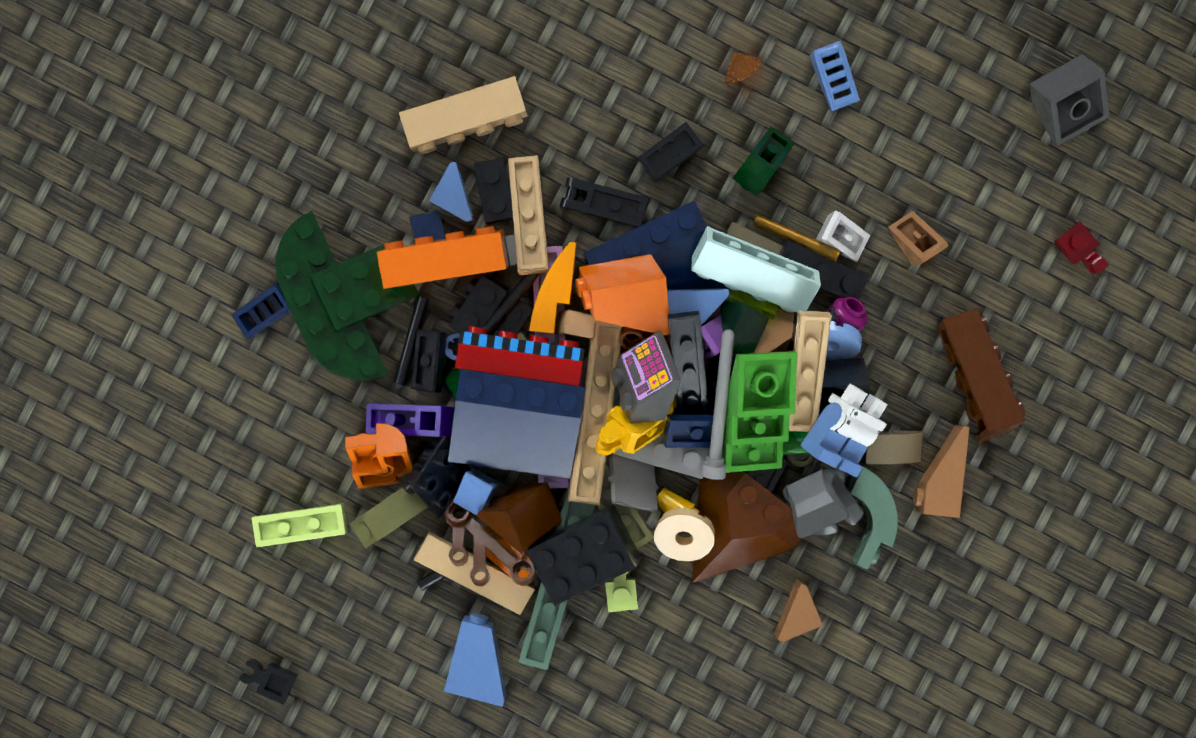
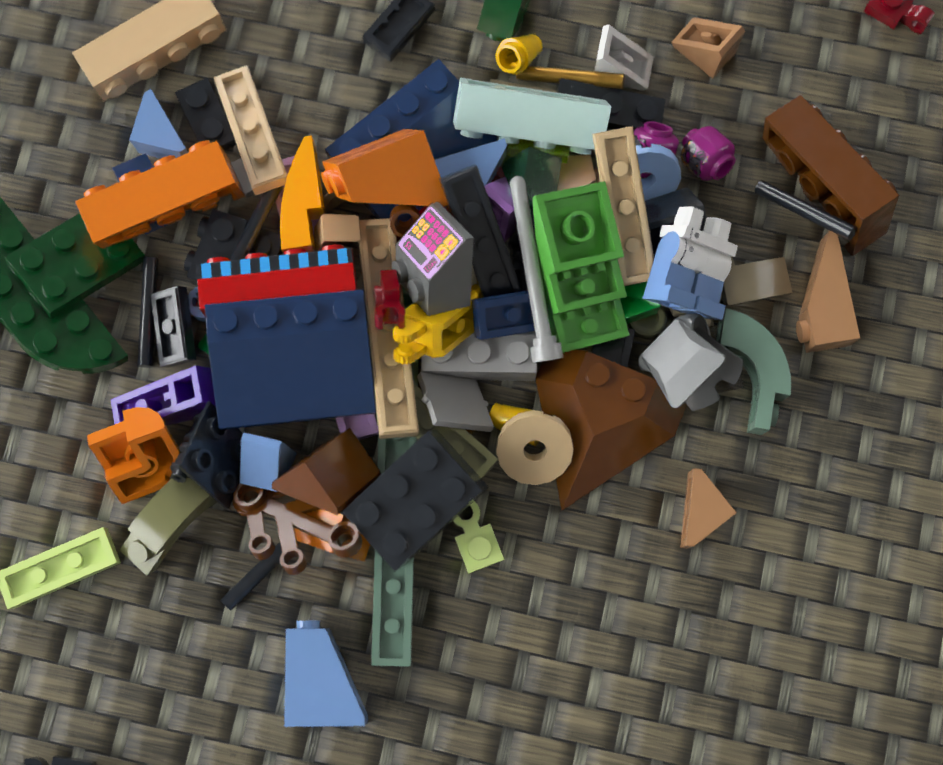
camera: 10 degrees left, 10 degrees down
tan tile [414,532,535,615] -> none
black plate [559,177,648,227] -> none
none -> dark red plate [373,270,405,330]
none -> yellow cone [496,34,542,74]
none -> magenta head [680,126,736,181]
none -> black bar [755,180,857,240]

